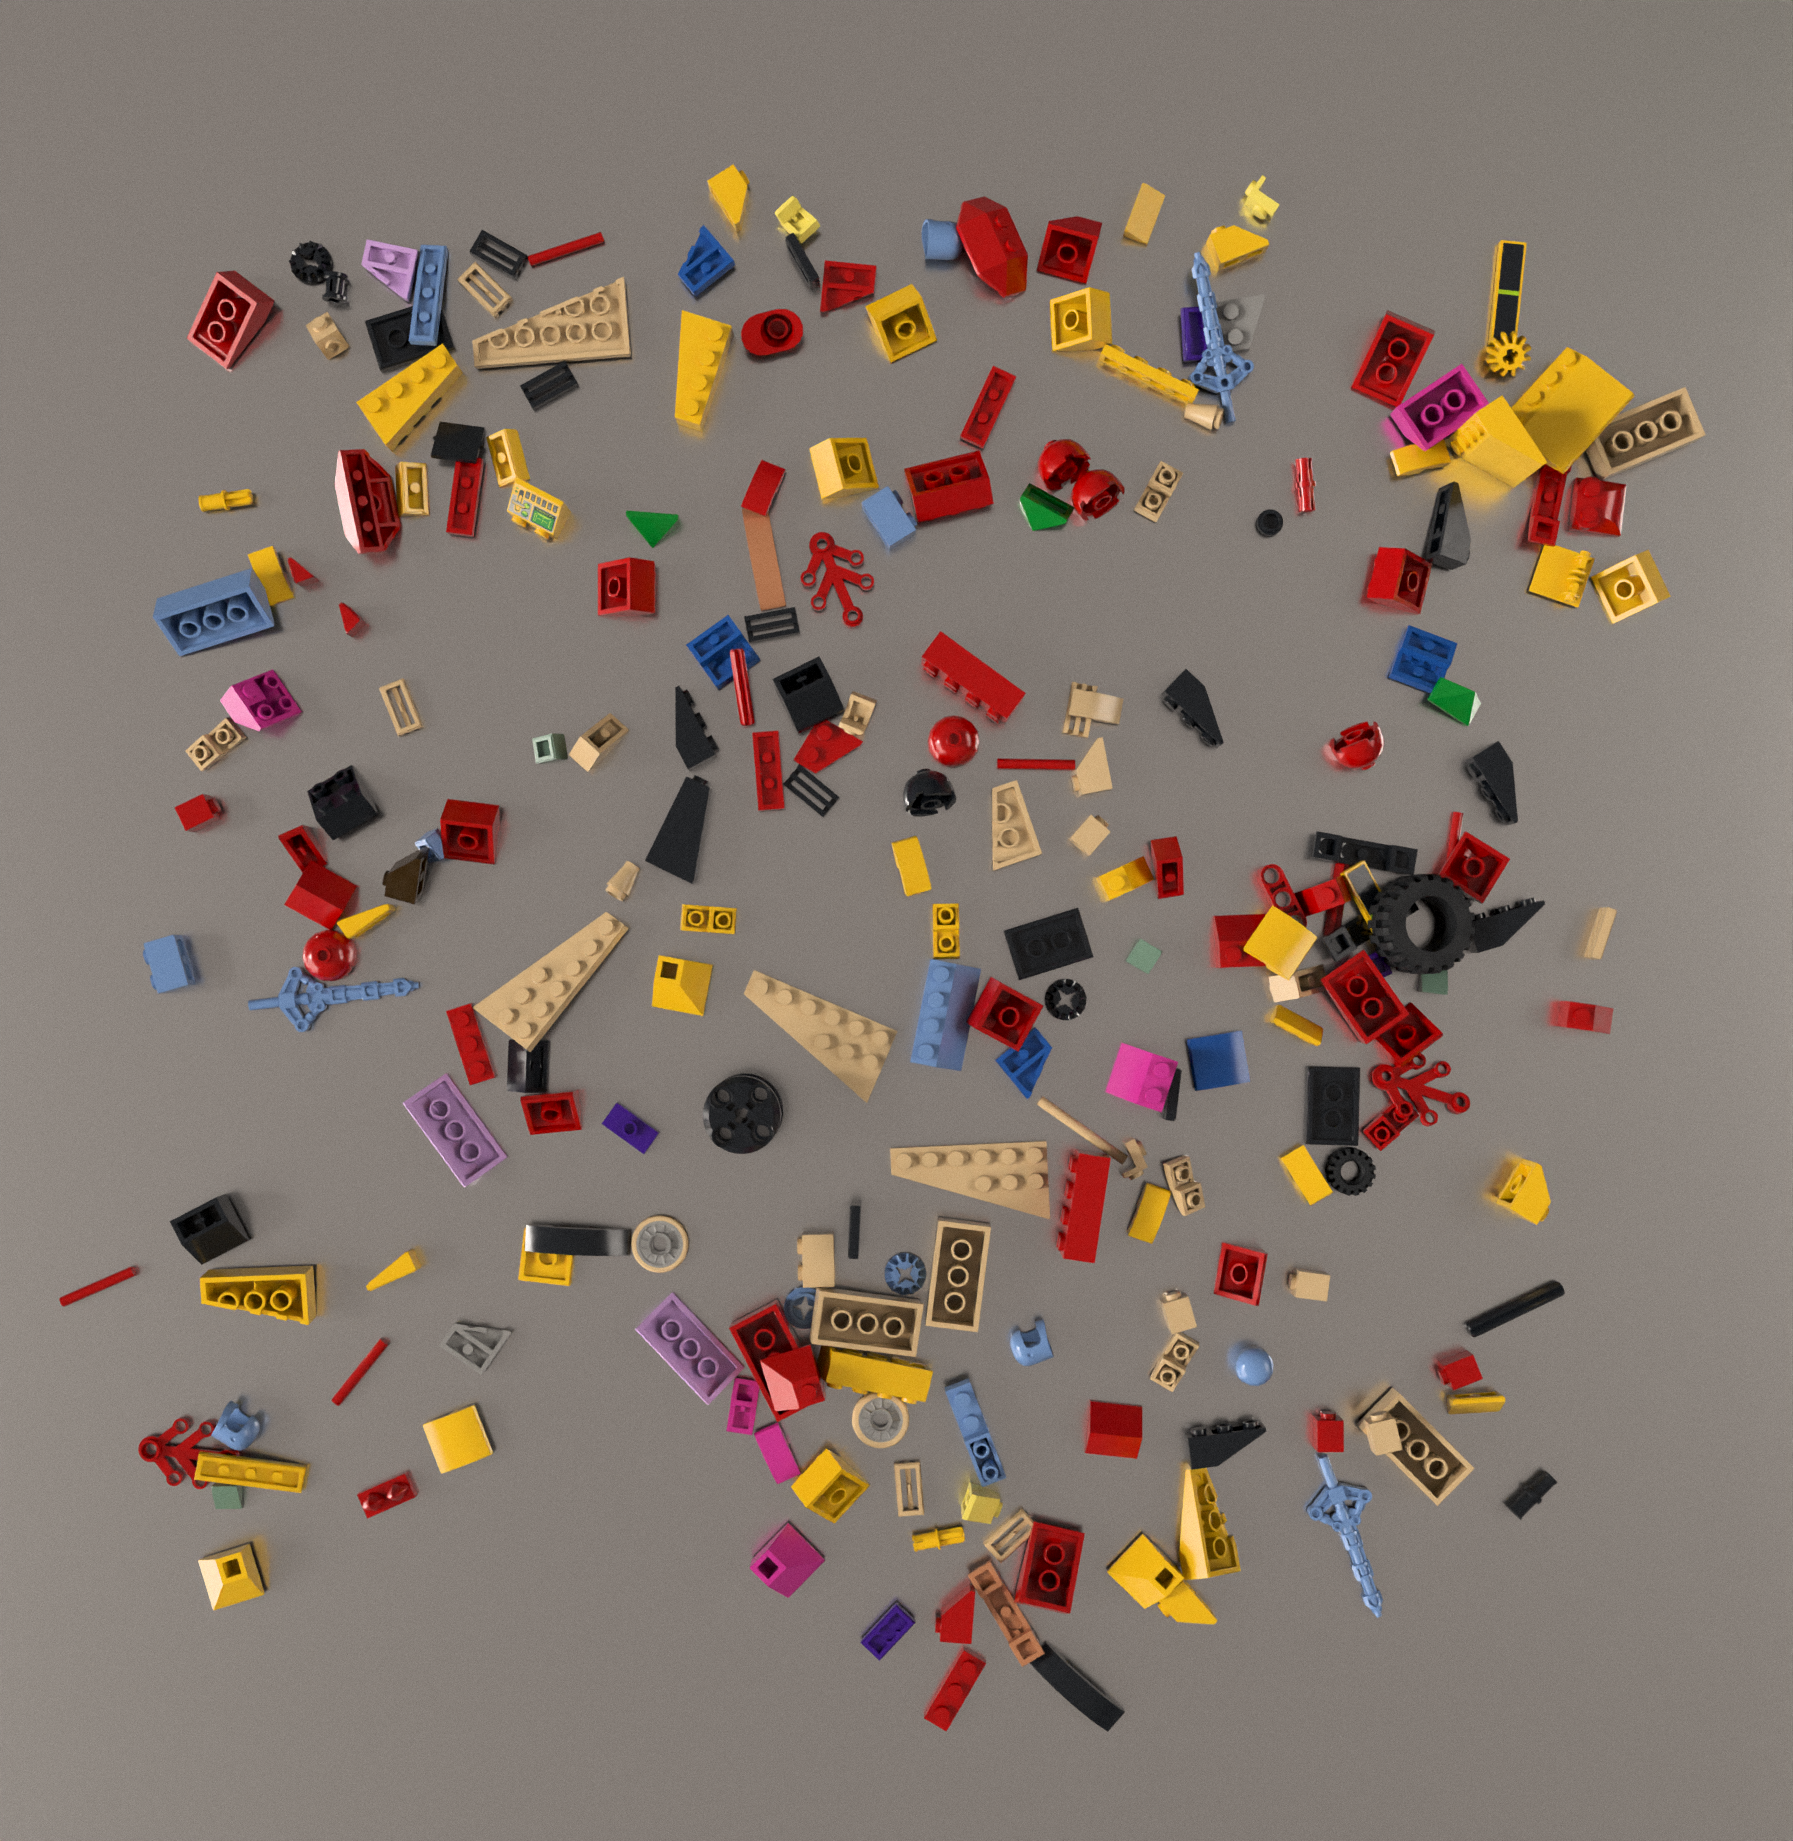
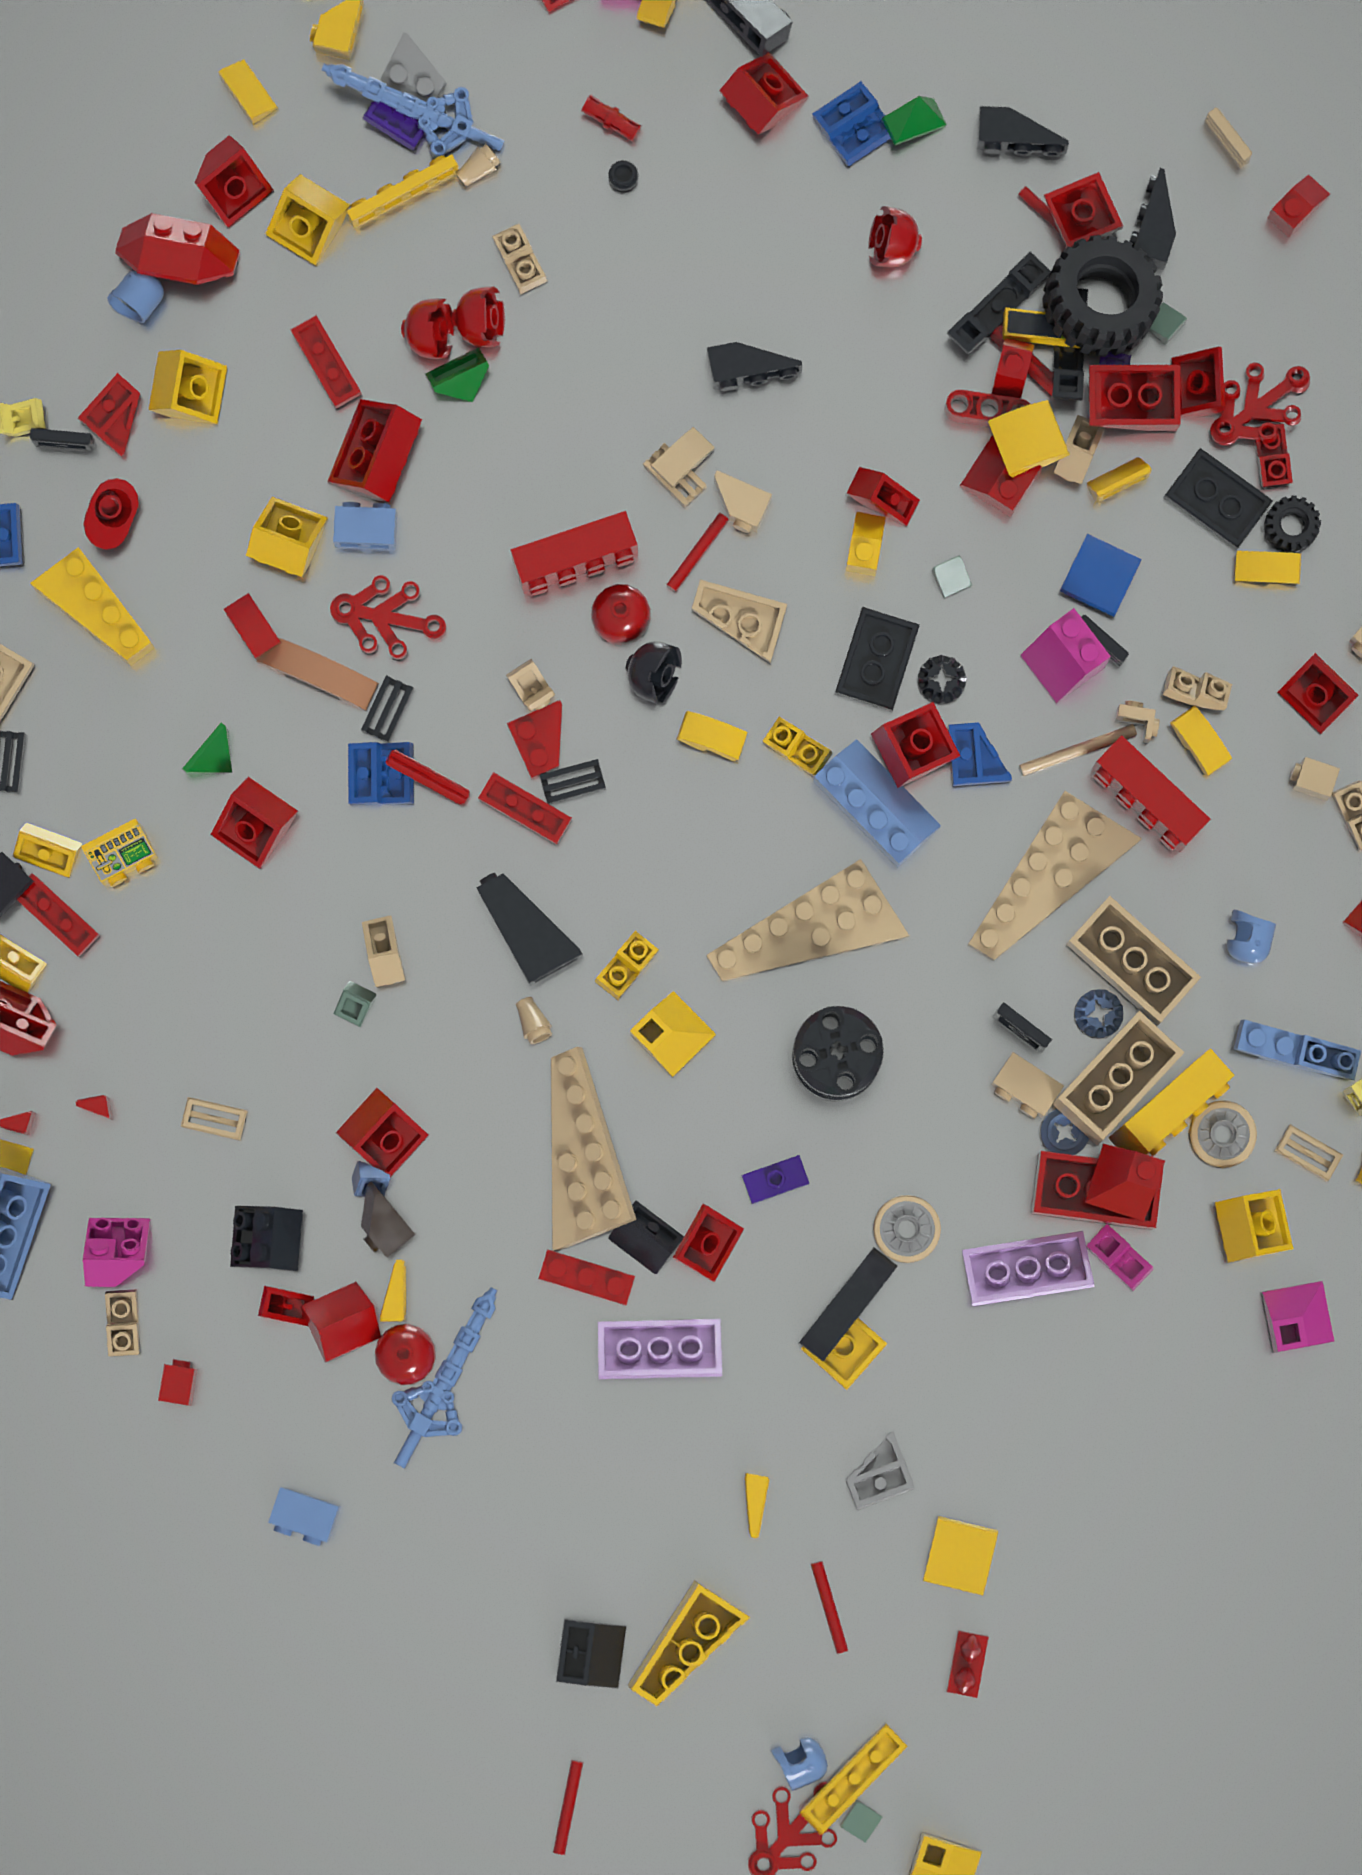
camera: 60 degrees left, 5 degrees down
black slope [675,686,719,771] -> none
dark pink slope [754,1422,801,1484] -> none
black slope [772,656,845,734] -> none
tan brick [1068,815,1110,856] -> none

